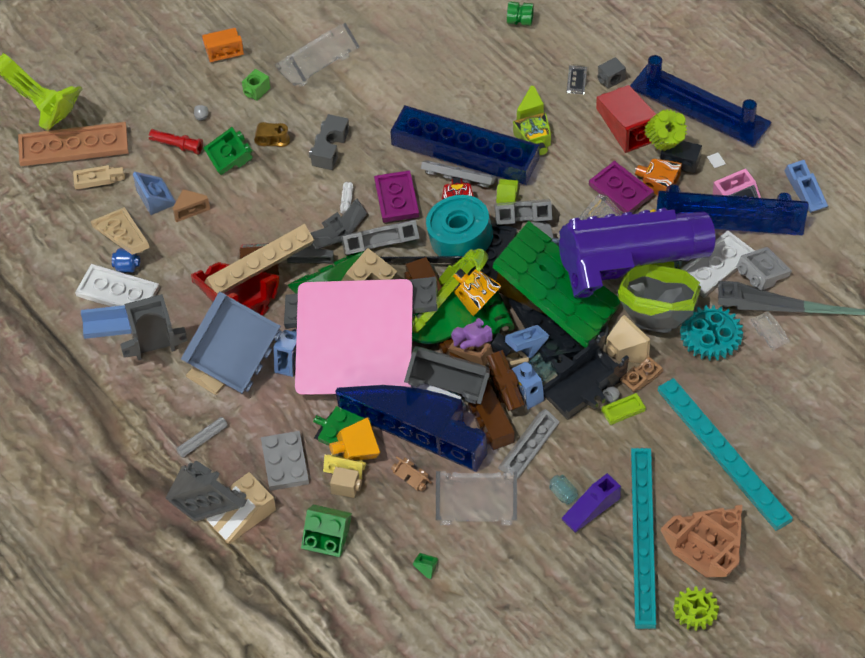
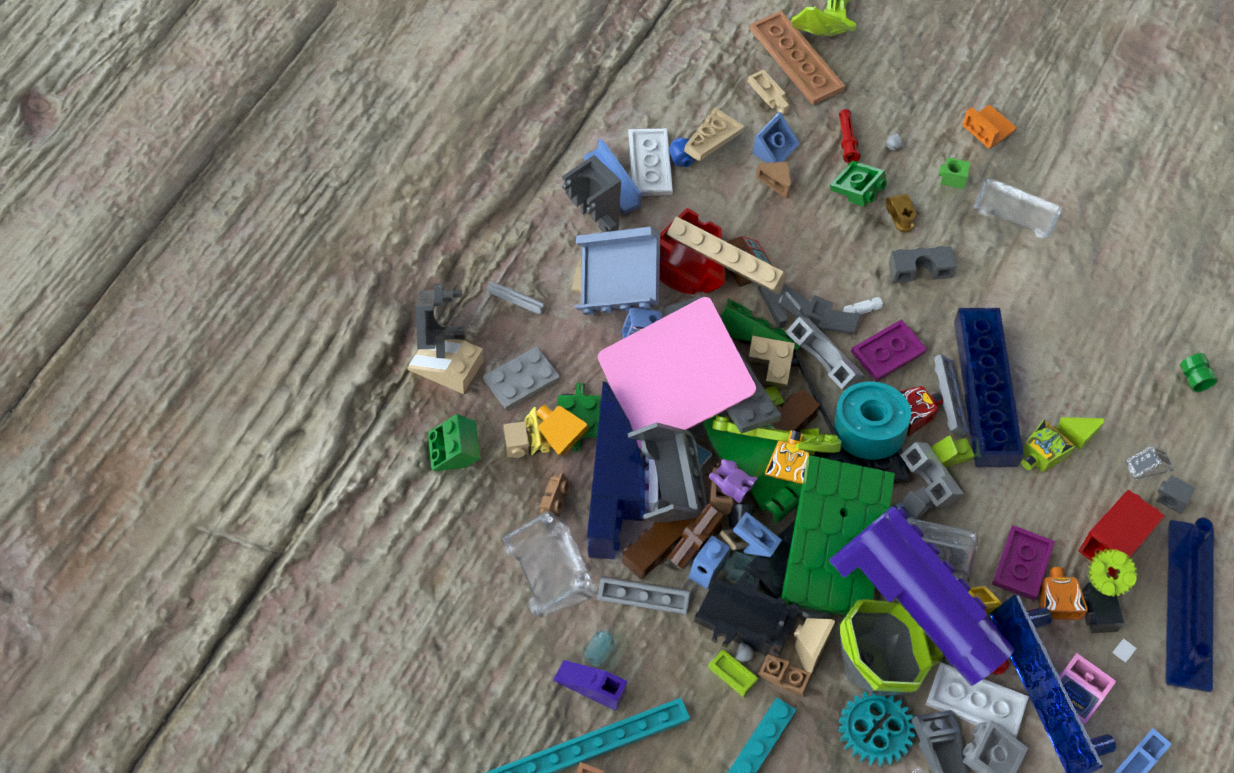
camera: 60 degrees right, 5 degrees up
green slope [413,553,439,579] -> none

